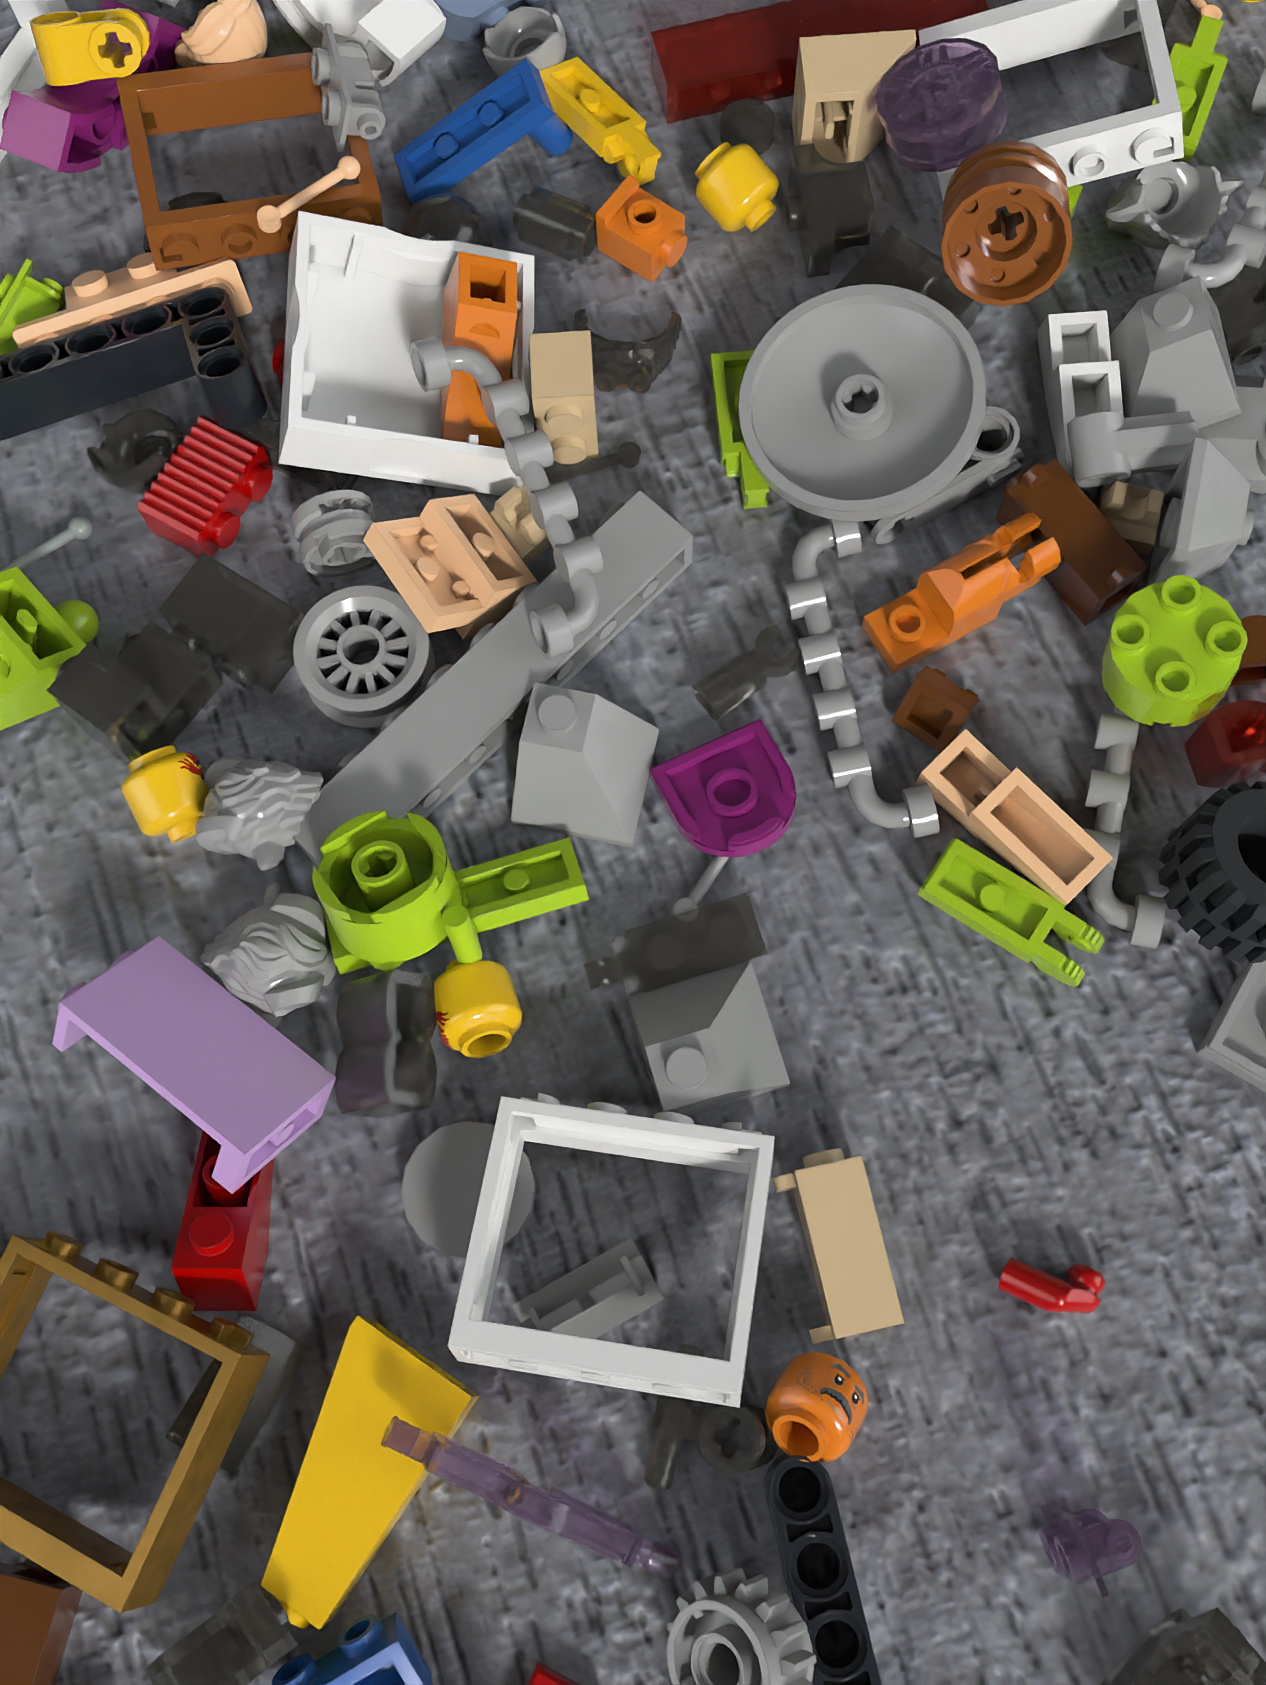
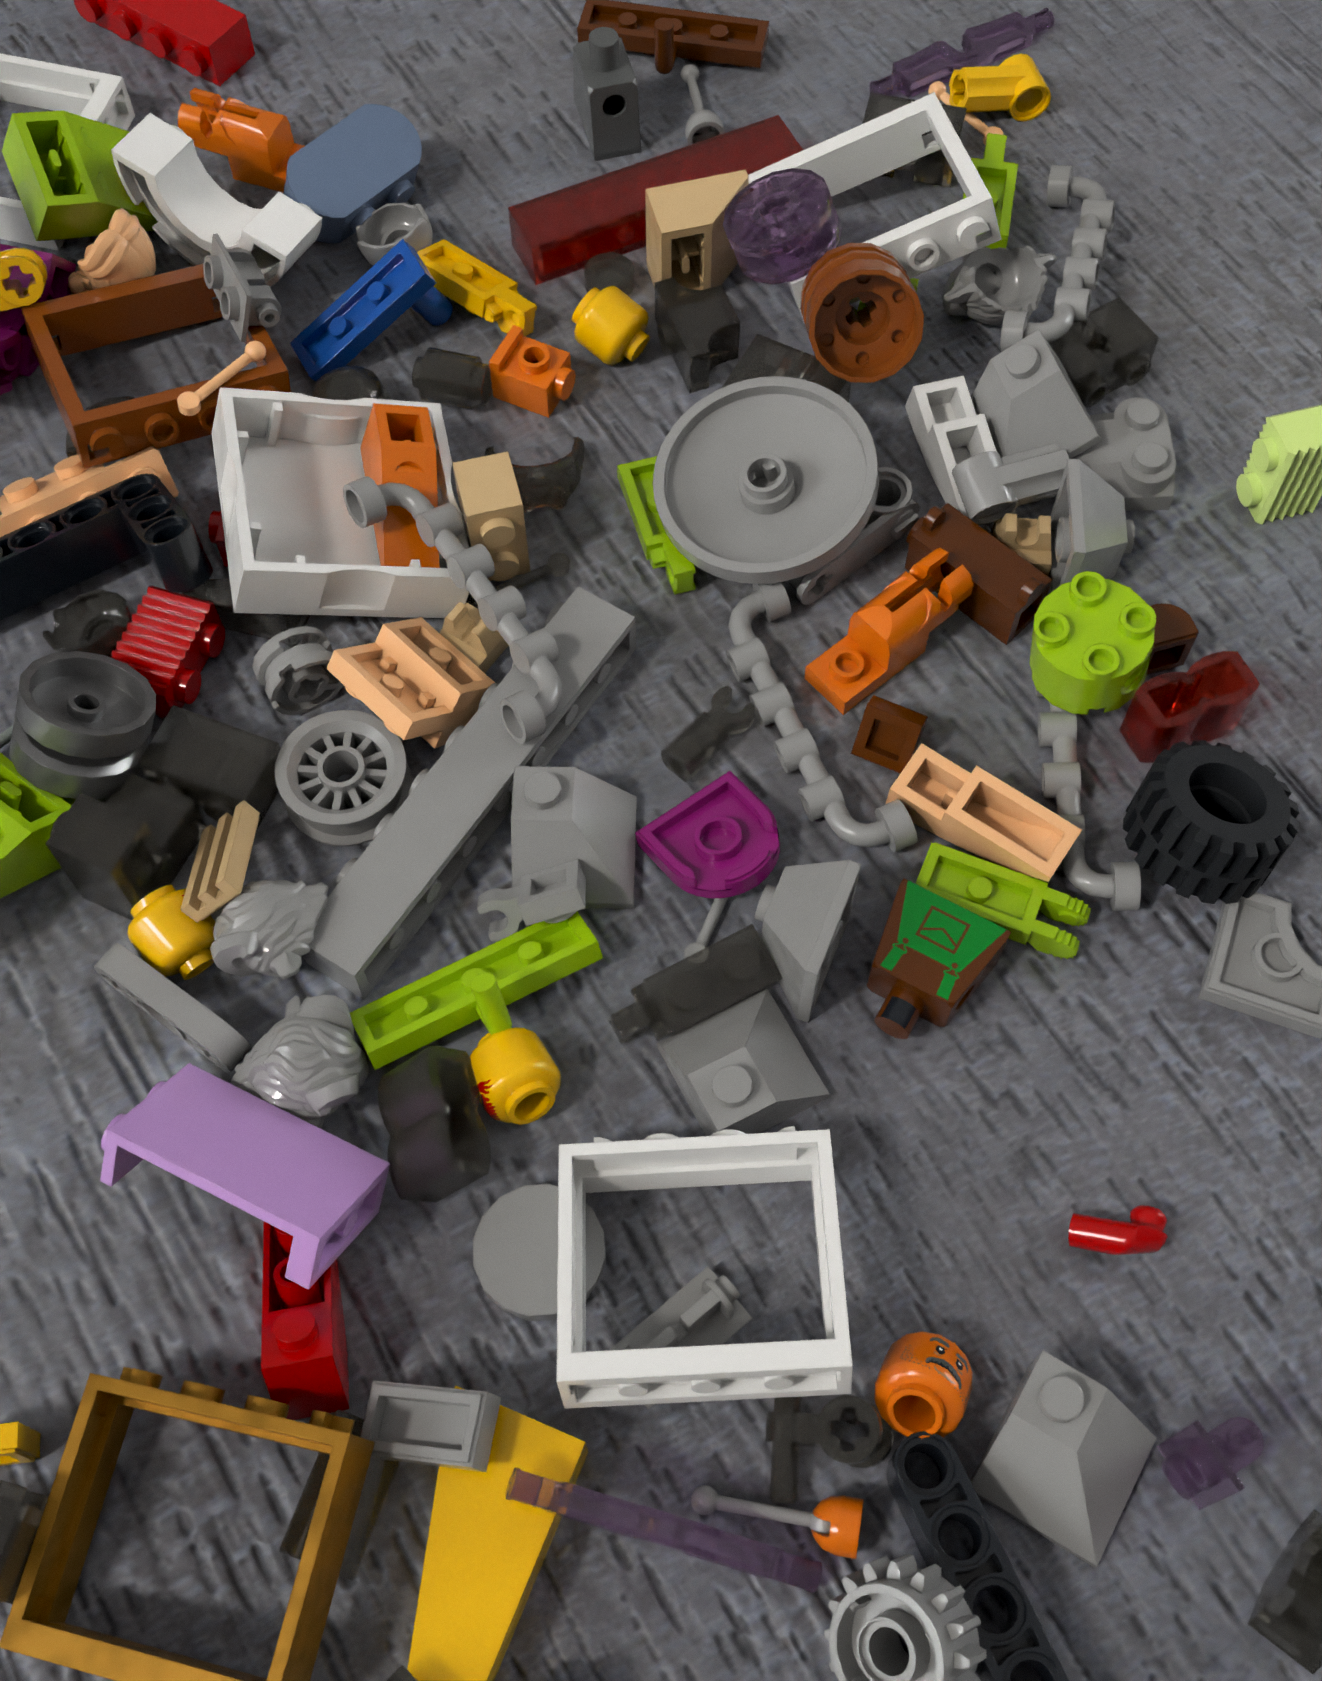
camera: 15 degrees left, 10 degrees down
lime brick [312,810,462,971] -> none
tan brick [773,1148,904,1344] -> none
none -> flat silver wheel [9,651,156,800]
none -> light grey beam [93,943,252,1073]
none -> tan tile [180,800,260,922]
none -> light grey tile [360,1380,501,1472]
none -> light grey plate [477,859,586,942]
none -> hinge [691,1485,864,1559]
none -> light grey slope [755,860,861,1023]
none -> torso [867,878,1011,1039]
none -> light grey slope [970,1351,1156,1568]

